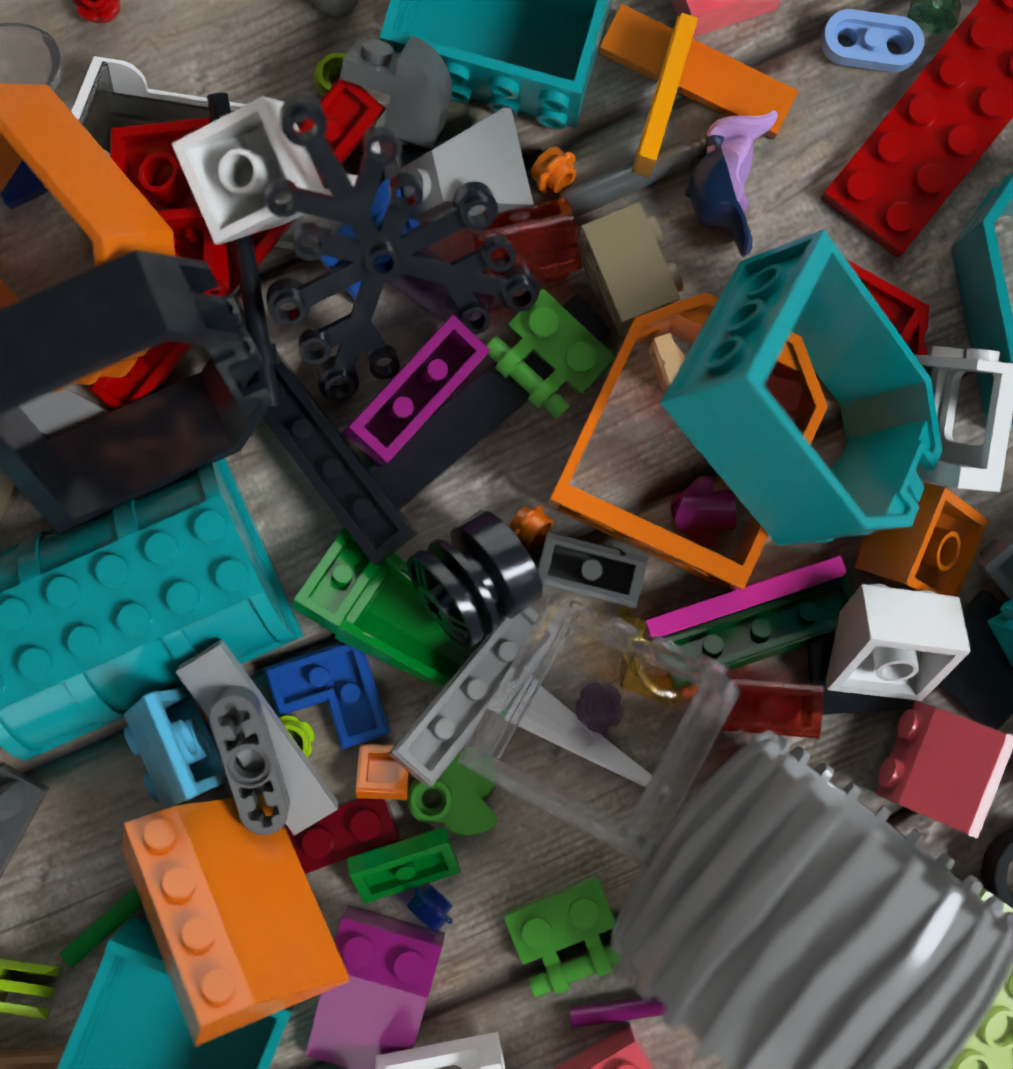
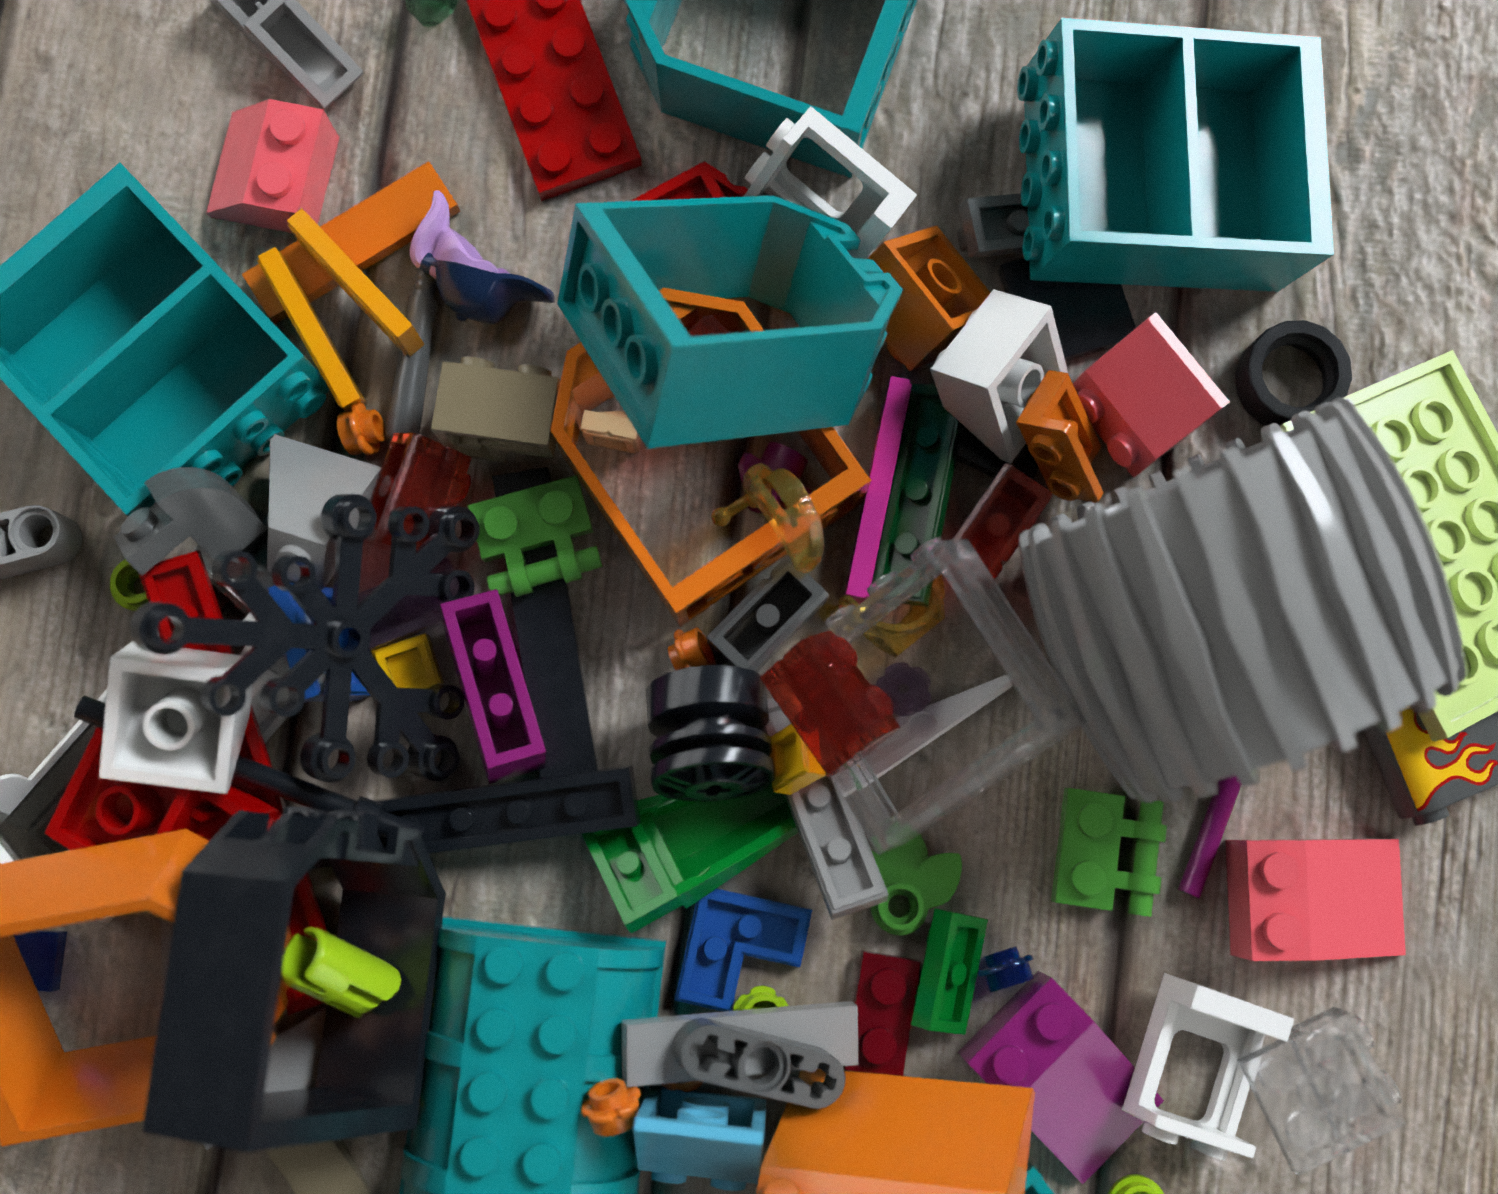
camera: 65 degrees left, 5 degrees down
orange tile [355,744,409,800] -> none
light blue plate [821,9,924,72] -> none
none -> light orange tile [257,247,367,411]
none -> lime arm [281,927,402,1018]
none -> yellow tile [371,633,444,689]
none -> orange plate [581,1078,641,1136]
none -> clear yellow helmet [711,463,824,573]
none -> clear red brick [760,630,900,777]
none -> yellow tile [770,717,825,795]
none -> orange bracket [1016,370,1104,503]

